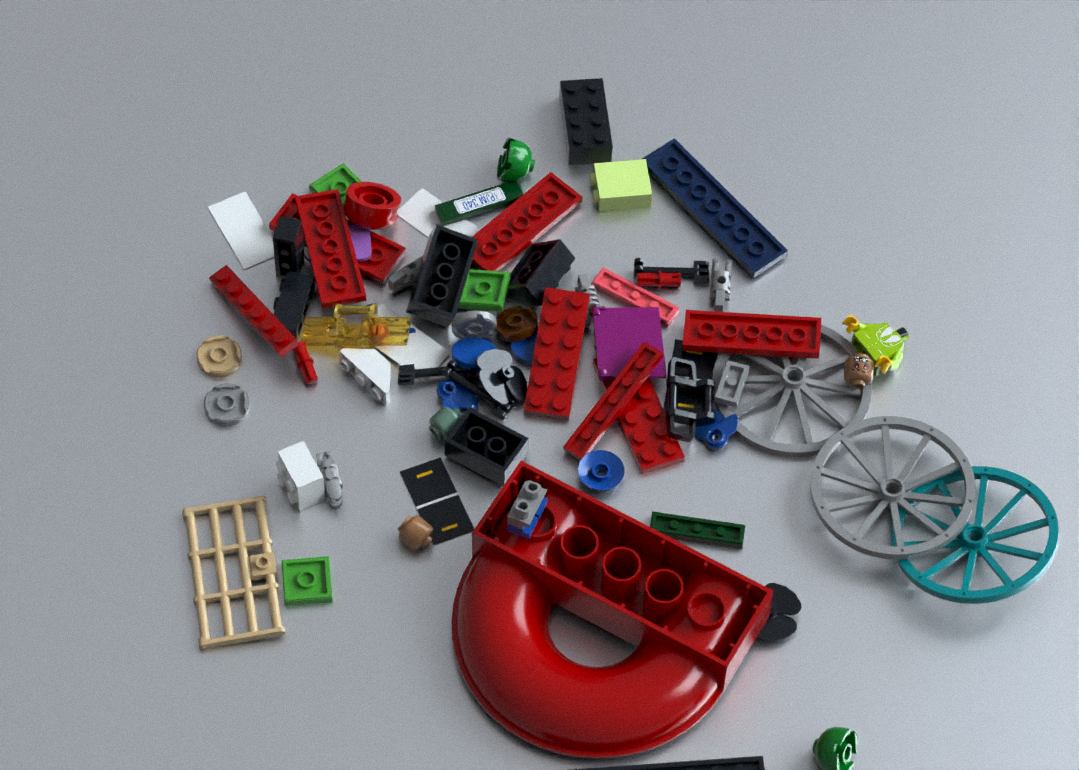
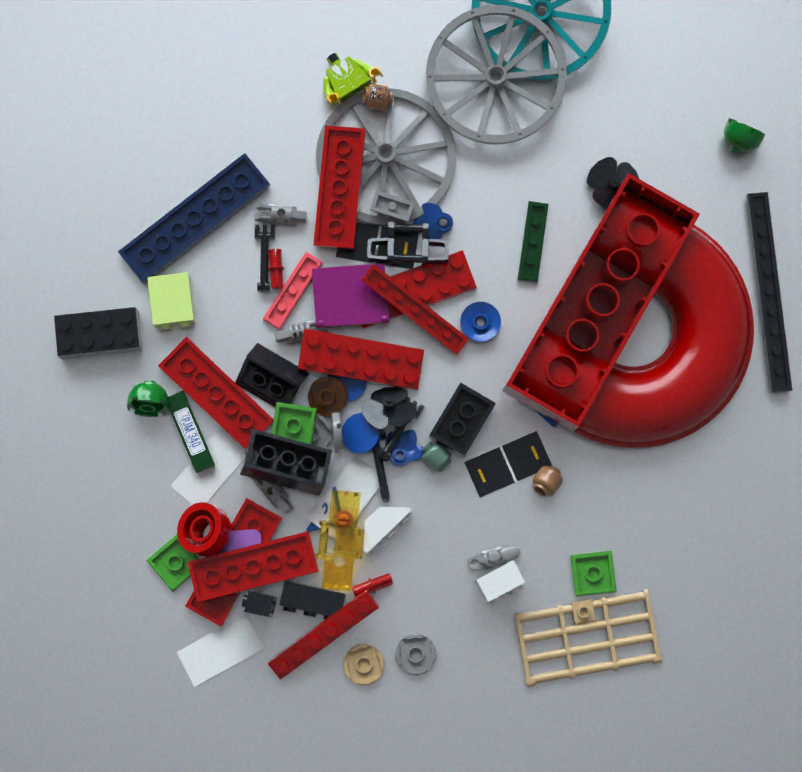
camera: 90 degrees left, 25 degrees up
light grey hips [507,480,548,539] -> none

